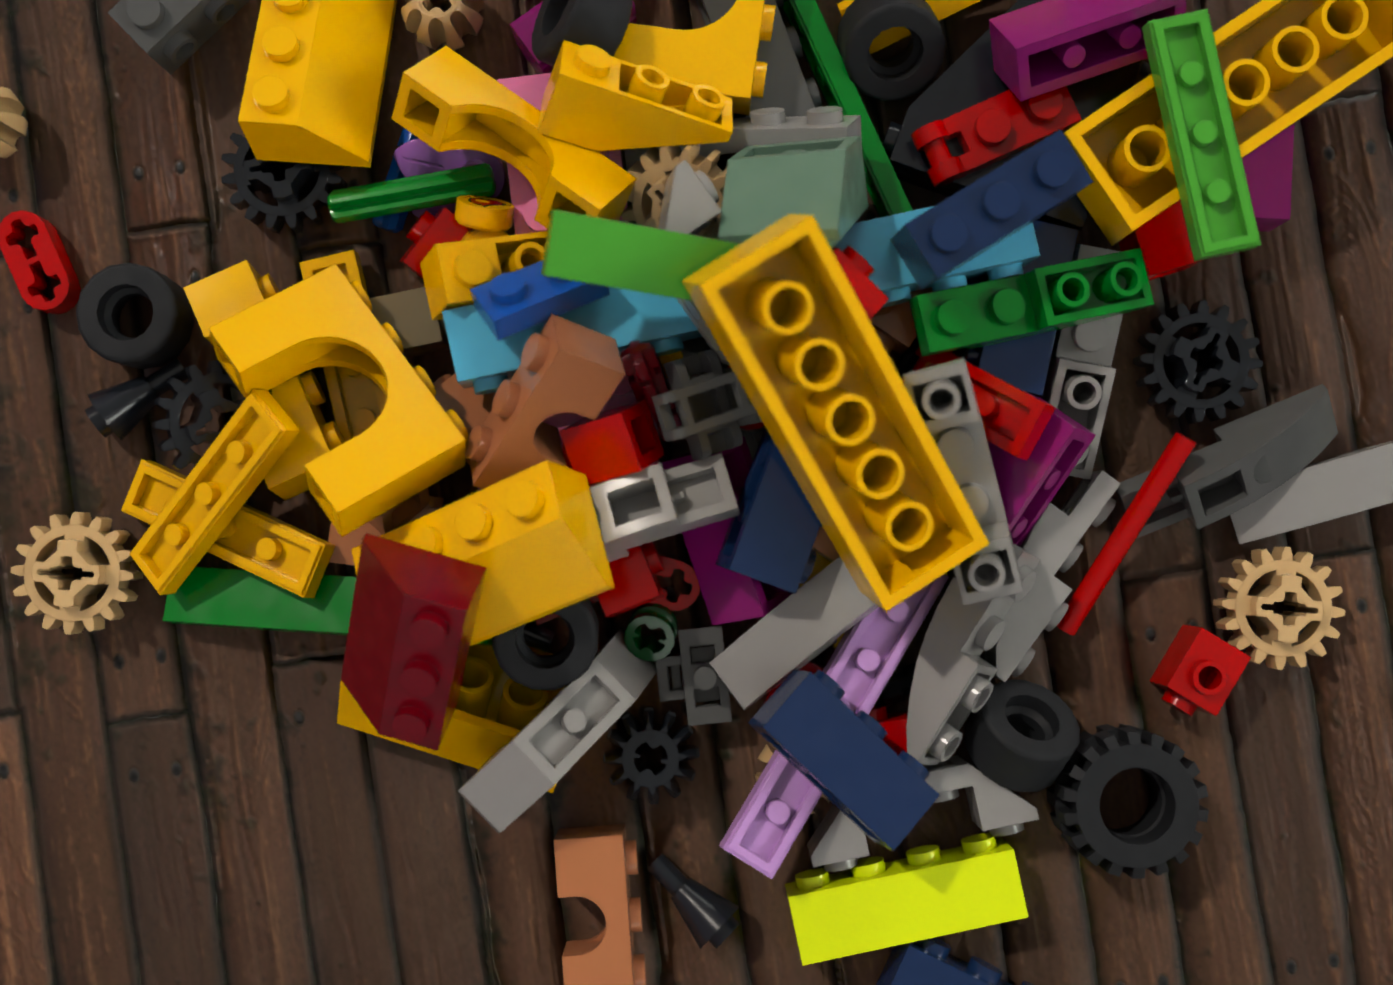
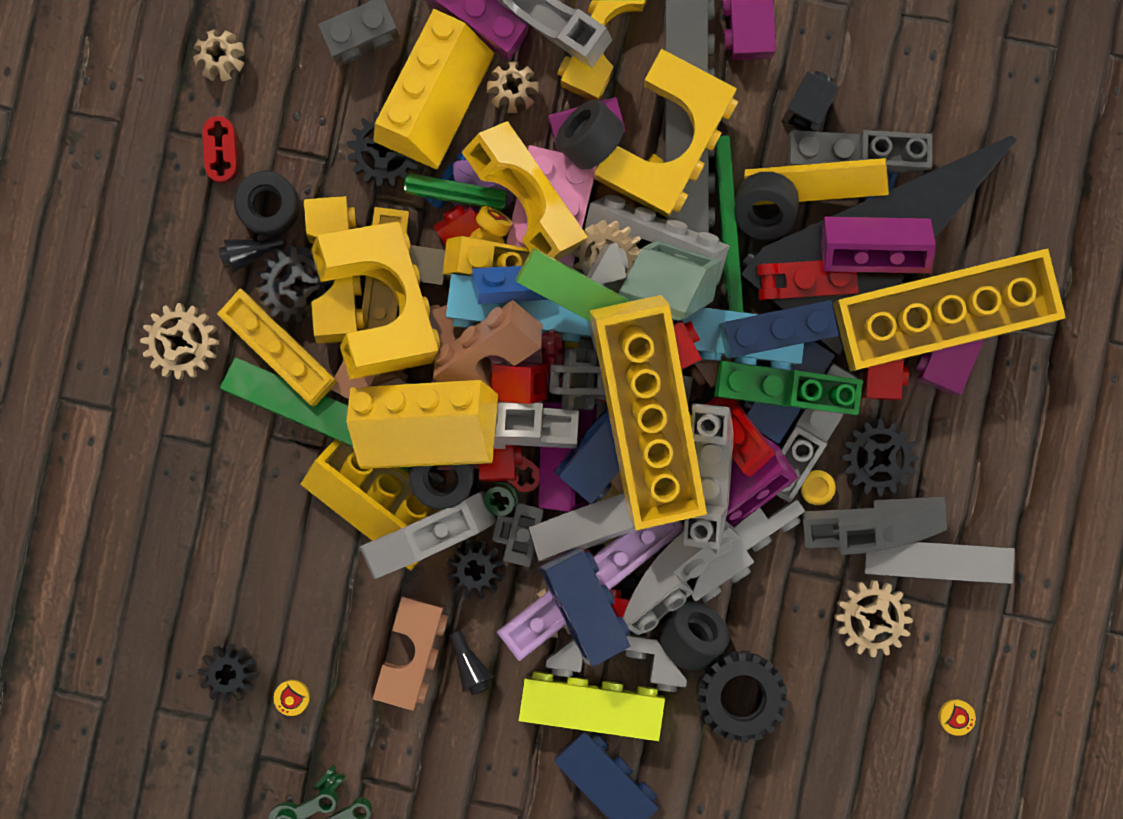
camera: 20 degrees right, 0 degrees up
yellow tile [130,389,300,595] -> none
dark red slope [341,533,486,751] -> none
yellow slope [538,40,733,151] -> none
red bar [1057,432,1197,636] -> none
bright green tile [1142,9,1261,262] -> none
red brick [1149,624,1251,717] -> none
none -> yellow tile [799,470,836,505]

